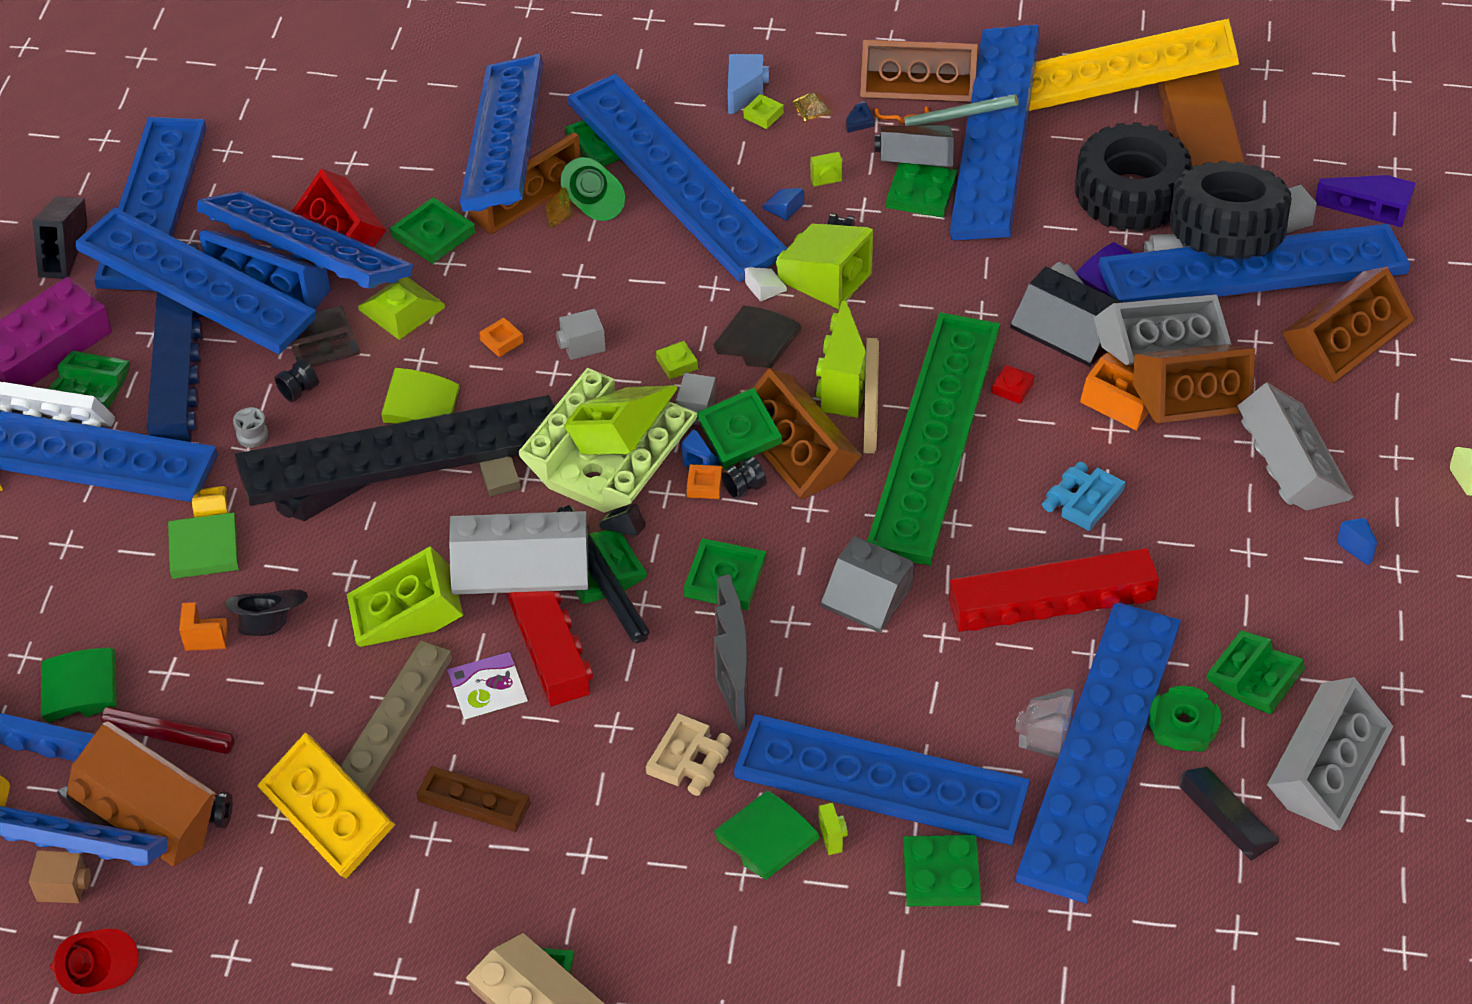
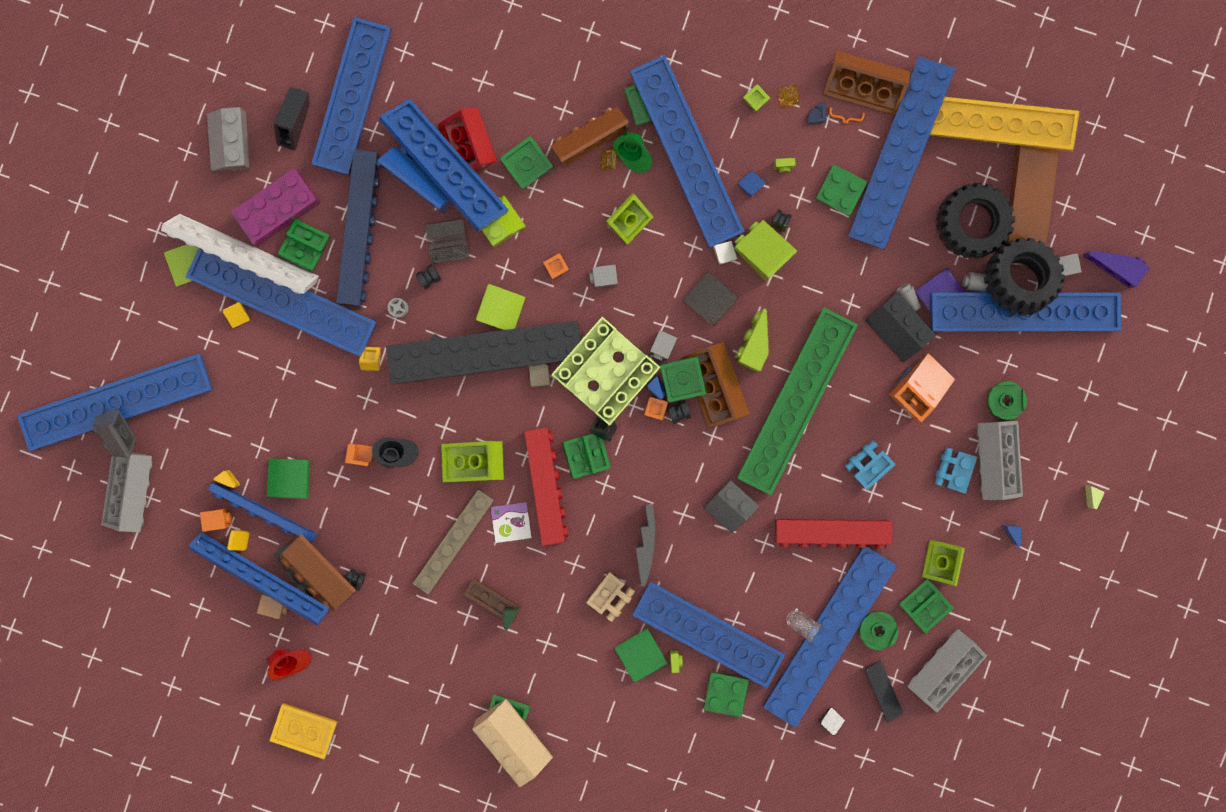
camera: 15 degrees right, 40 degrees up
blue plate [76,207,316,355] -> none
dark red axle [101,707,234,754] -> none
bright green tile [168,512,239,579] -> none
yellow tile [257,733,396,879] -> none
light grey slope [449,511,588,594] -> none
blue plate [460,53,544,212] -> none
black axle [557,505,650,644] -> none
lime slope [564,385,677,455] -> none
lime plate [656,341,698,379] -> none
green plate [683,538,766,611] -> none
medium blue slope [728,54,769,114] -> none
tan tile [863,338,879,454] -> none
slope [874,125,954,166] -> none
sand green bar [905,94,1018,126] -> none
red plate [992,365,1035,404] -> none
light grey slope [1094,294,1232,365] -> none
dark orange slope [1133,344,1255,423] -> none
dark orange slope [1282,266,1415,383] -> none
none -> dark green slope [502,607,518,630]
none -> lime slope [606,193,653,245]
none -> slope [818,707,845,736]
none -> lime slope [922,540,965,586]
none -> dark azure plate [934,447,977,494]
none -> green plate [987,381,1027,420]

